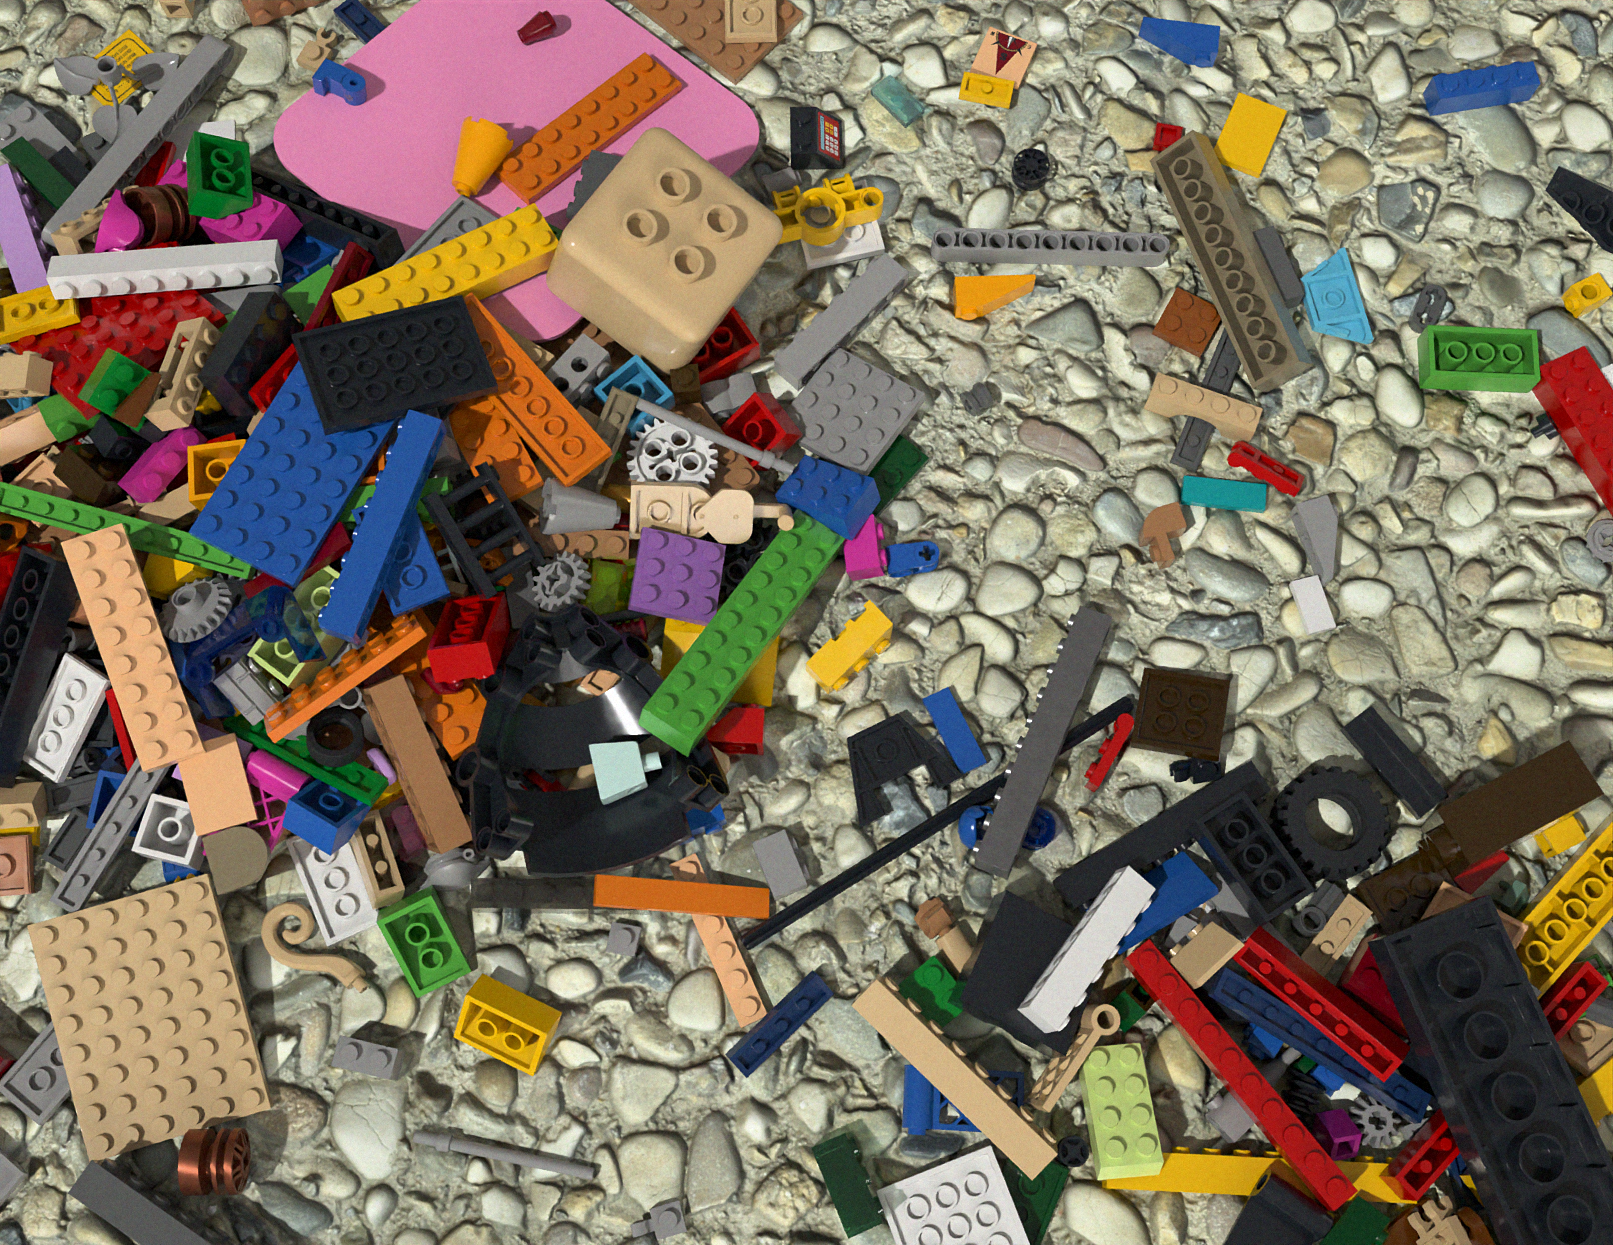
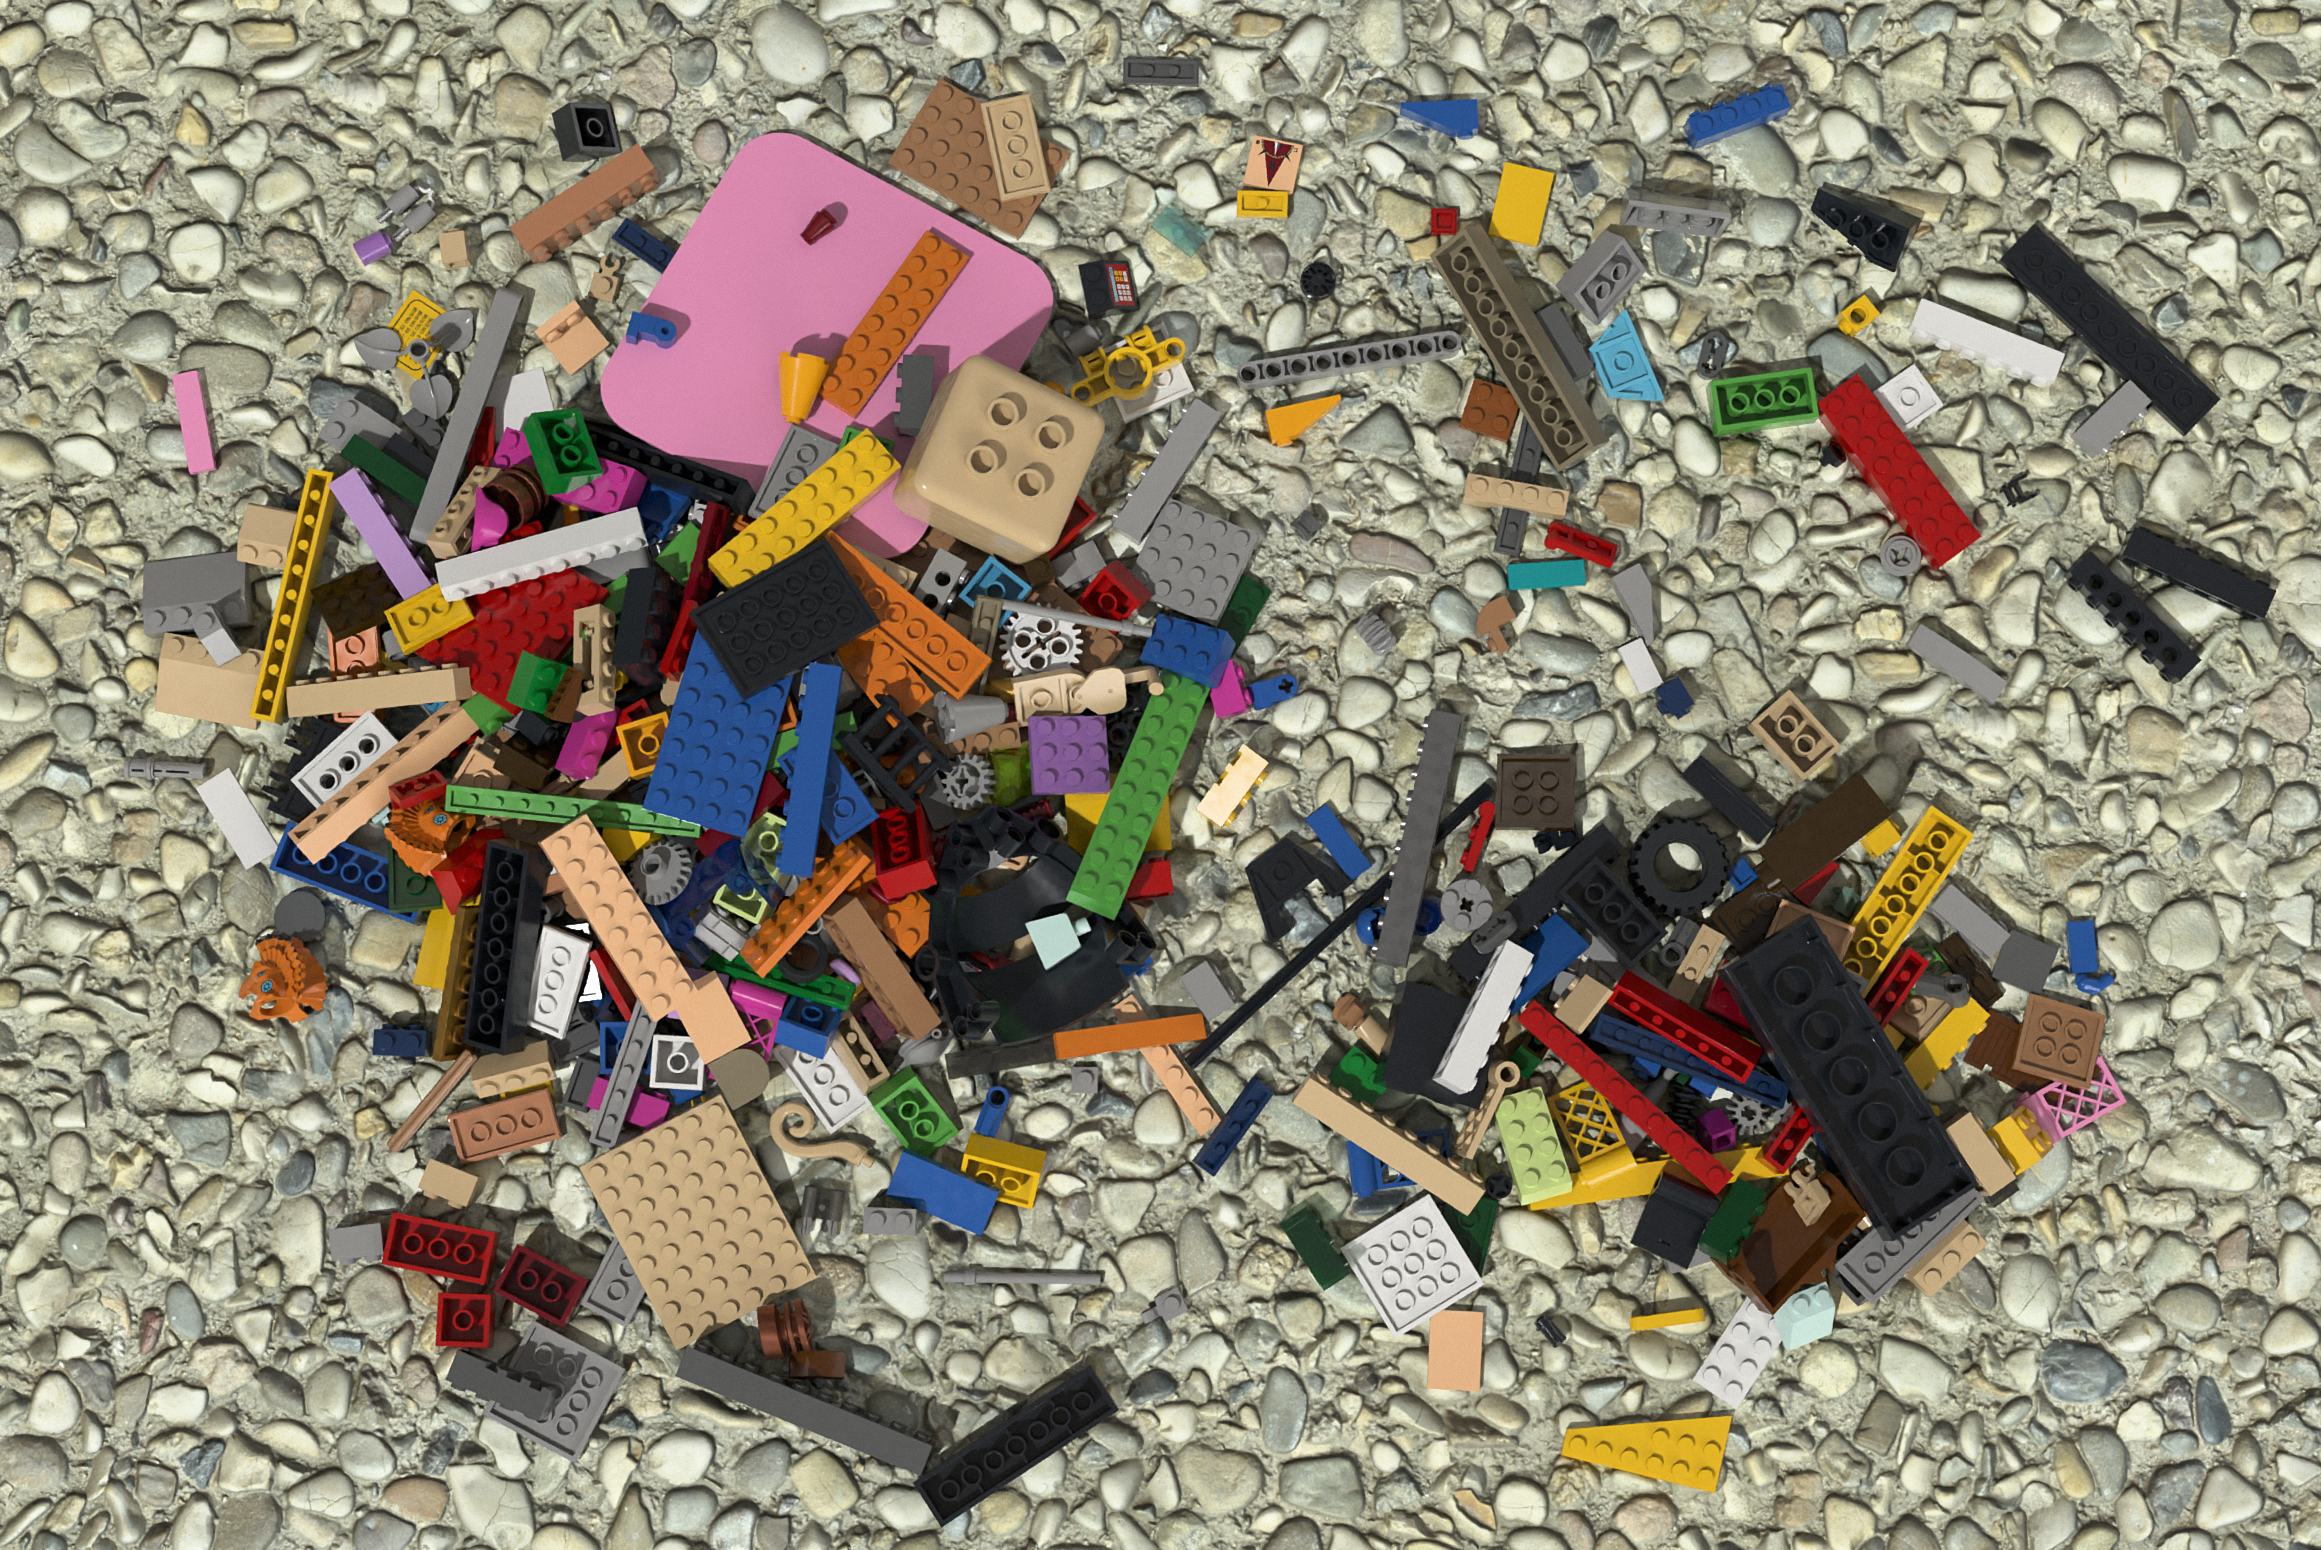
camera: 10 degrees left, 10 degrees up
none -> light nougat bracket [534,300,610,376]
none -> dark pink brick [586,1074,673,1129]
none -> reddish brown slope [789,1350,846,1380]
none -> clear smoke piece [800,1185,846,1239]
none -> blue tile [886,1148,1000,1236]
none -> blue piece [974,1086,1011,1138]
none -> light grey gear [1355,612,1397,657]
none -> light grey brick [1439,879,1493,933]
none -> dark grey beam [1471,911,1517,954]
none -> yellow piece [1547,1081,1638,1189]
none -> light grey slope [1555,230,1646,326]
none -> light grey slope [1619,186,1731,238]
none -> dark blue brick [1653,677,1694,720]
none -> blue tile [1727,857,1759,893]
none -> tan brick [1747,689,1842,784]

